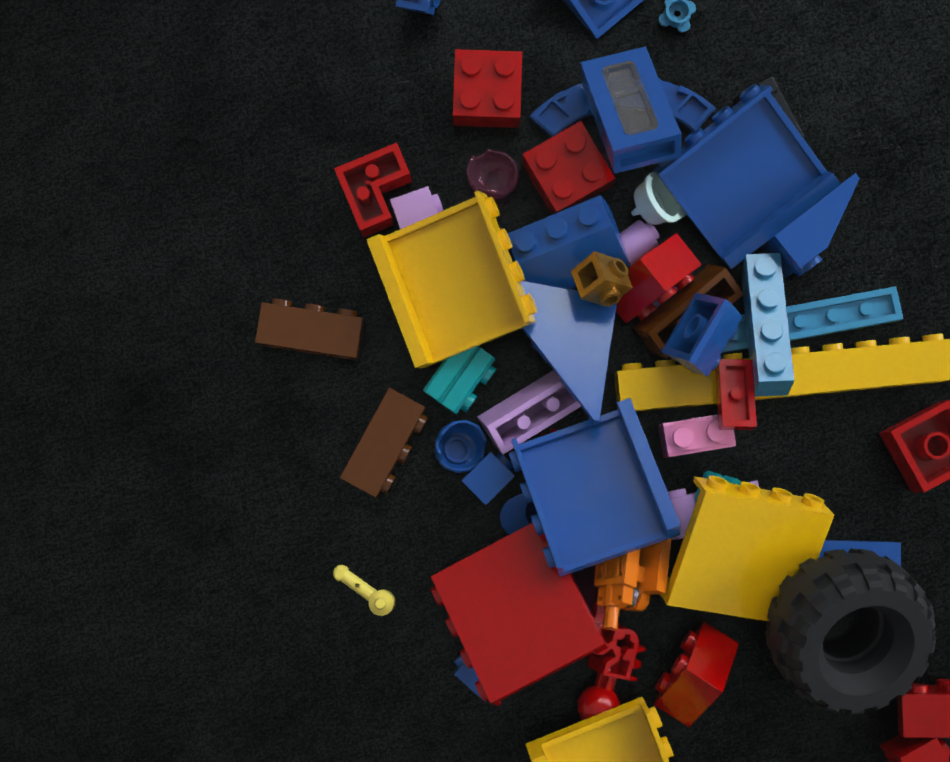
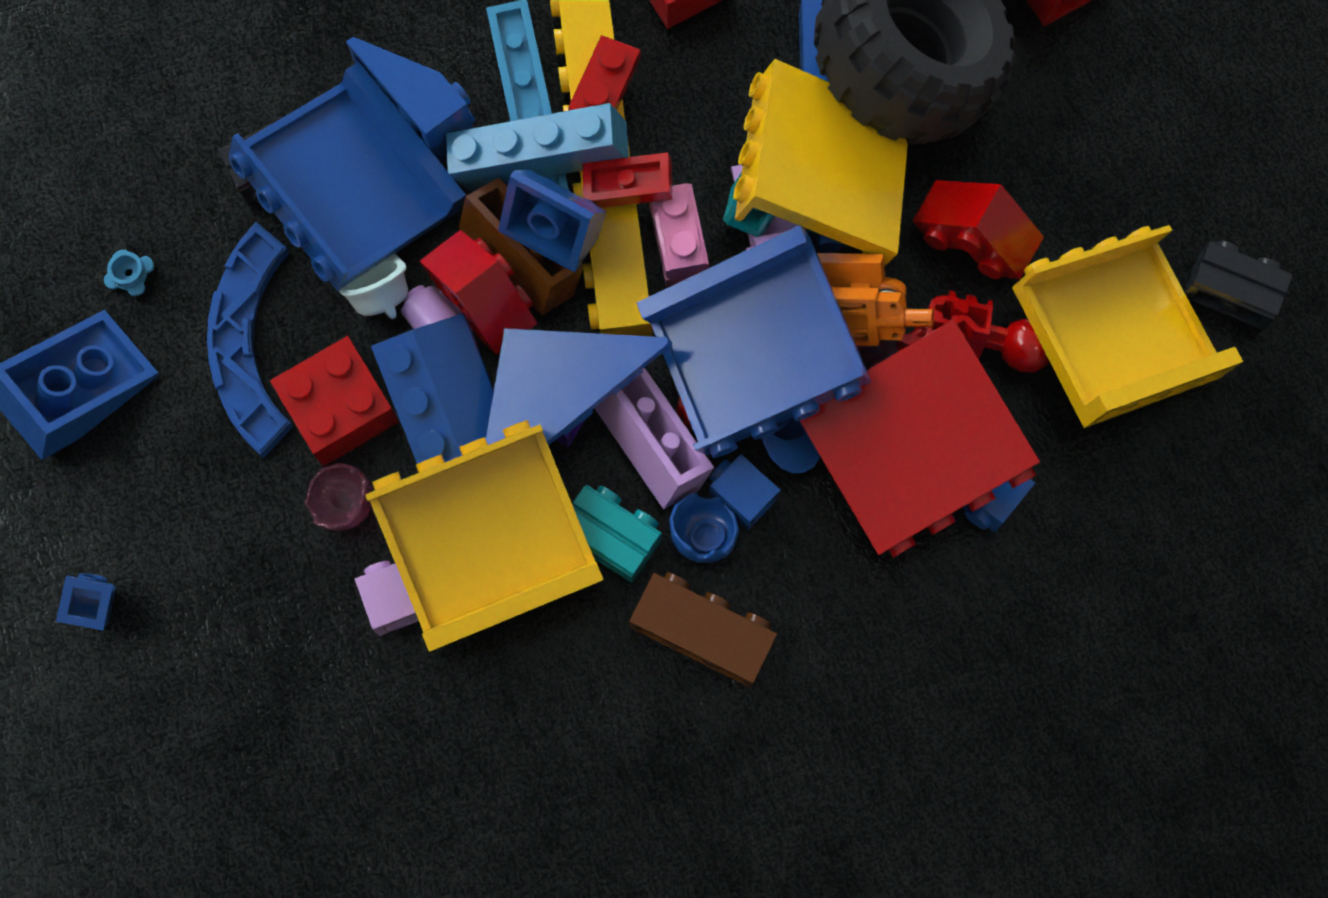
camera: 90 degrees left, 10 degrees down
reddish brown brick [255,298,365,361] -> none
light yellow piece [333,565,395,616] -> none
red brick [334,142,412,238] -> none
red brick [453,49,522,128] -> none
pearl gold brick [571,251,633,307] -> none
blue piece [580,46,681,174] -> none
none -> red plate [568,35,641,111]

